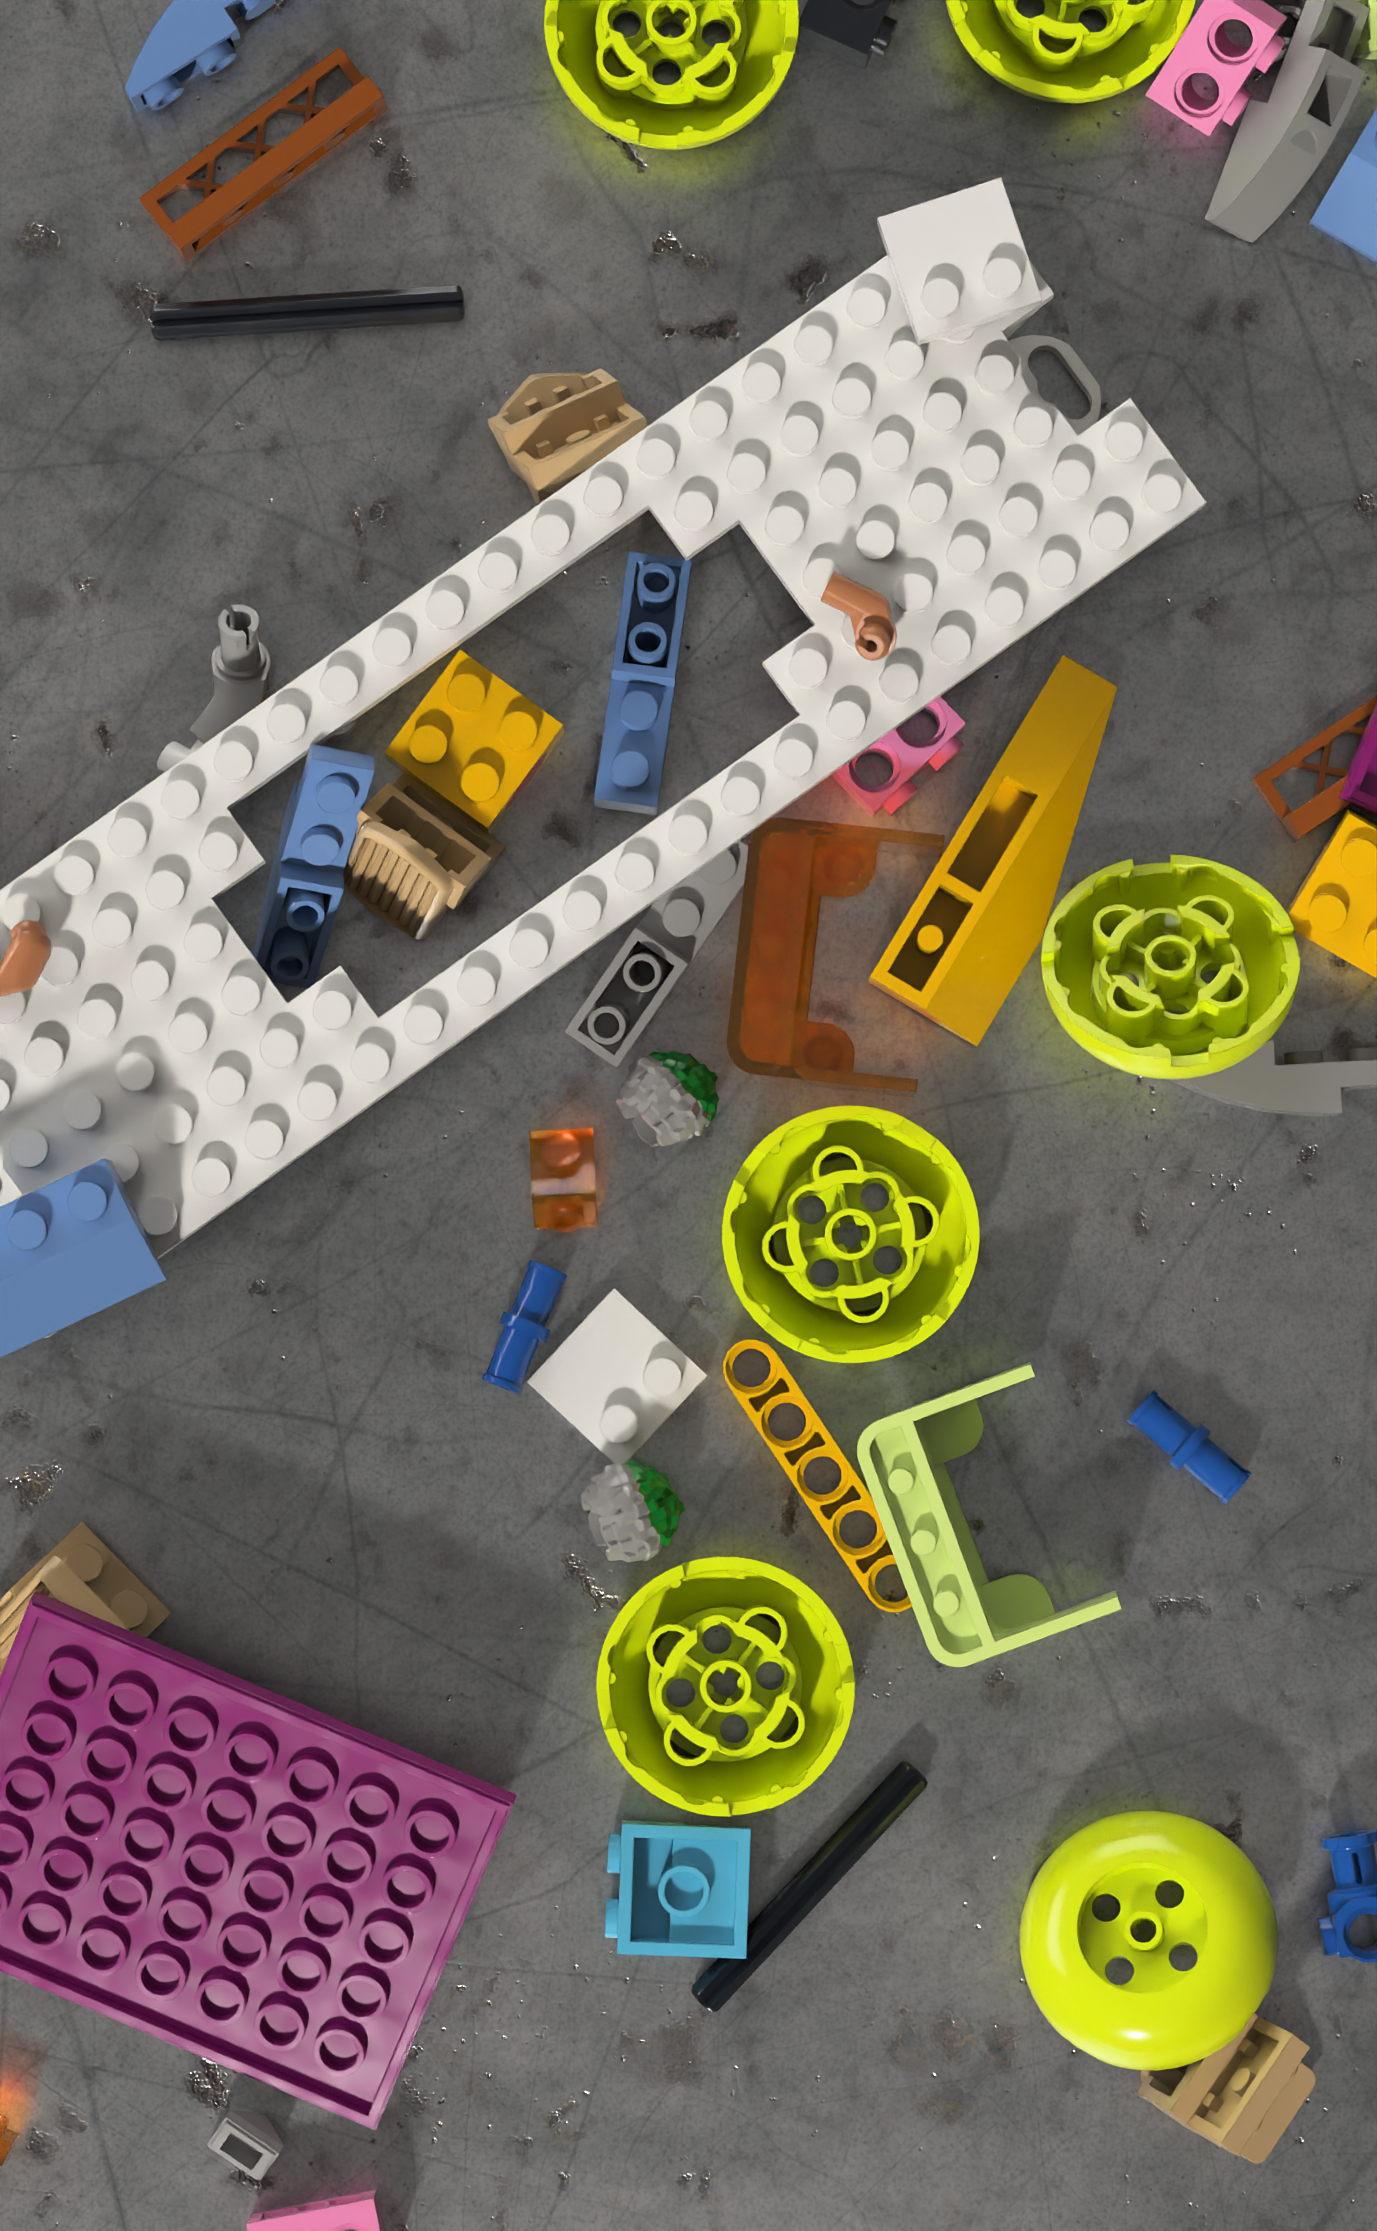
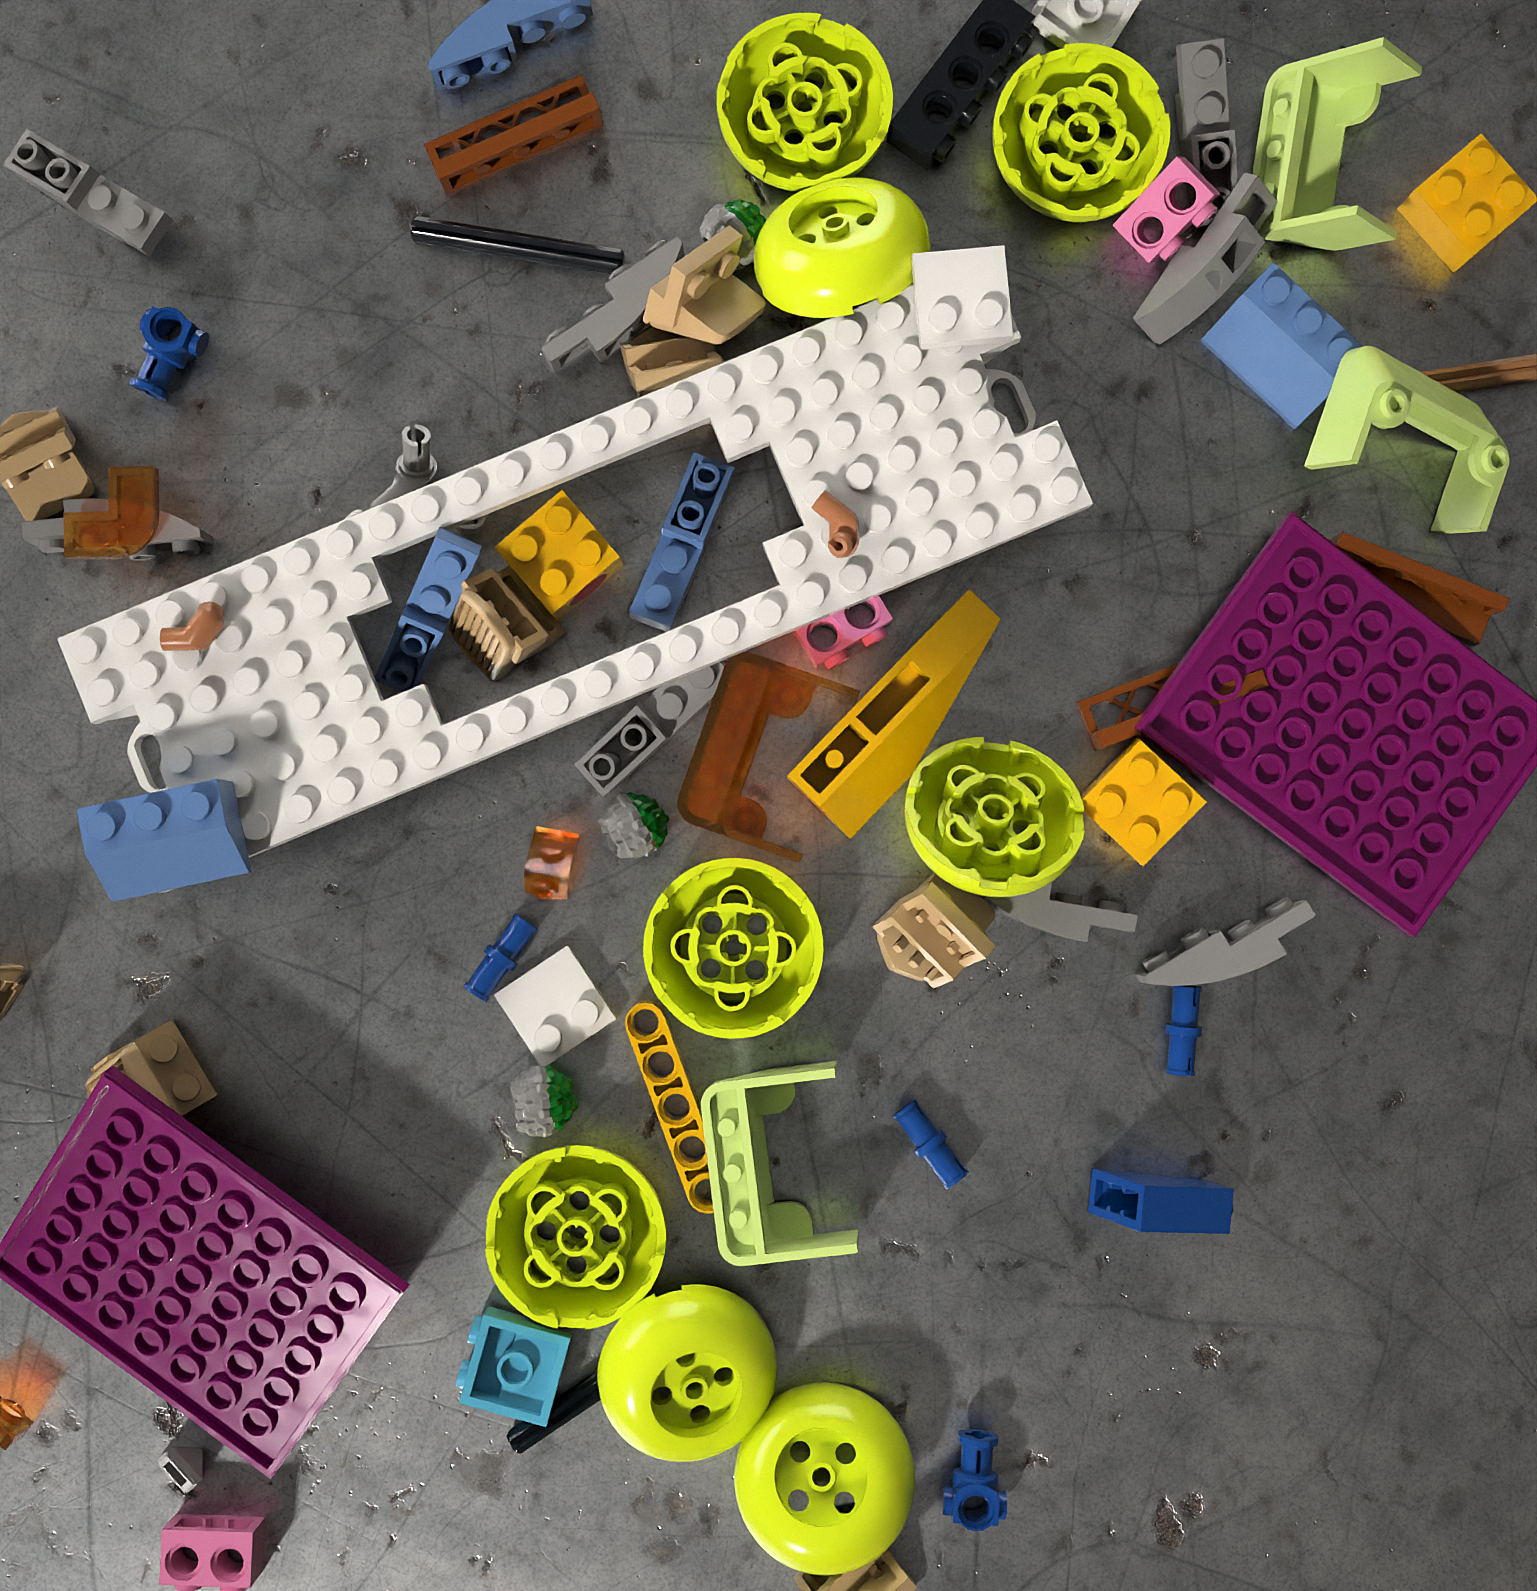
camera: 15 degrees right, 0 degrees up
none -> light grey slope [541,236,684,374]
none -> neon yellow brick [597,1284,777,1462]
none -> tan piece [642,225,766,344]
none -> light grey piece [700,200,767,270]
none -> neon yellow brick [754,177,931,318]
none -> tan piece [872,872,996,989]

